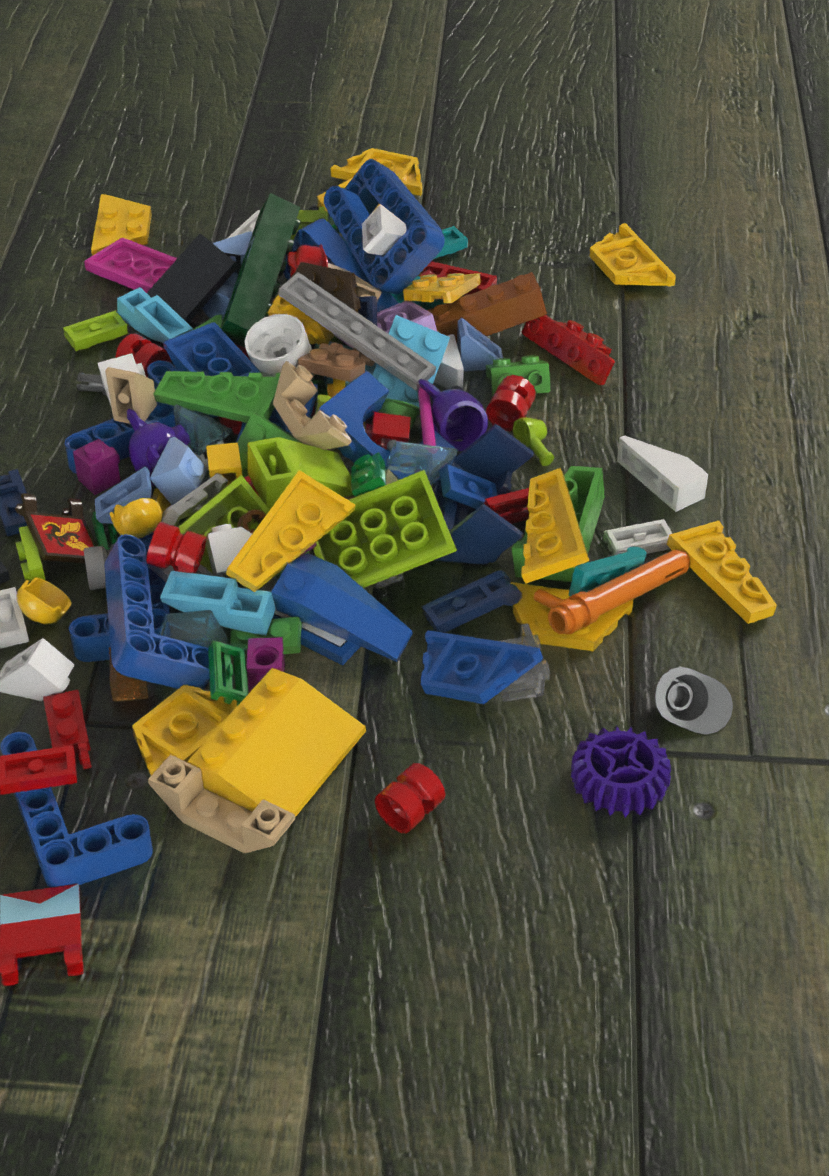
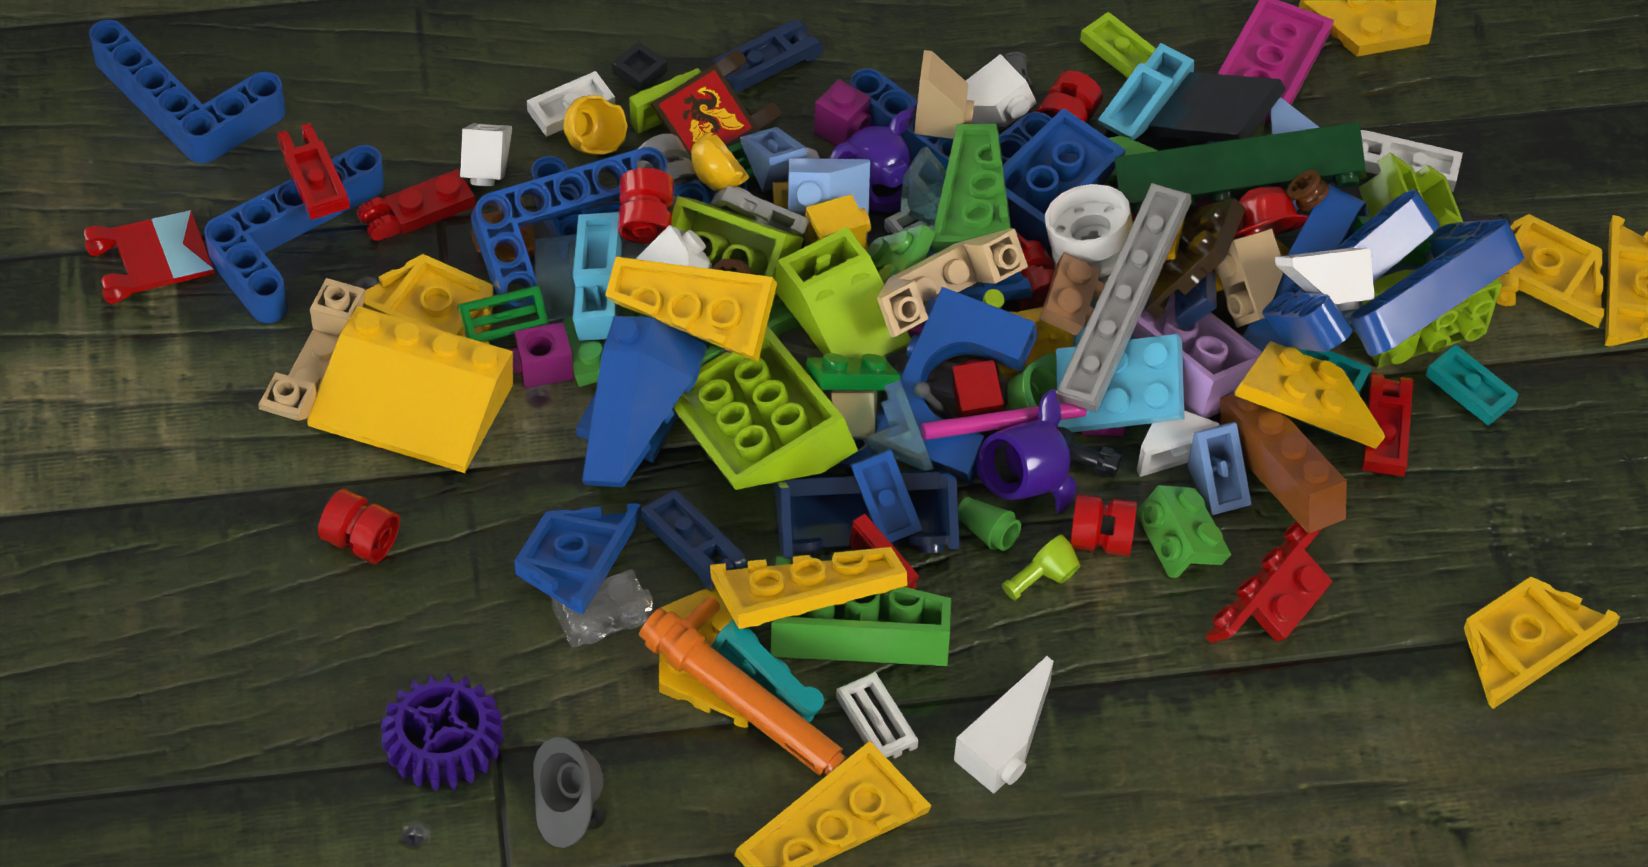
camera: 75 degrees right, 10 degrees up
none -> reddish brown bush [1287,170,1329,211]

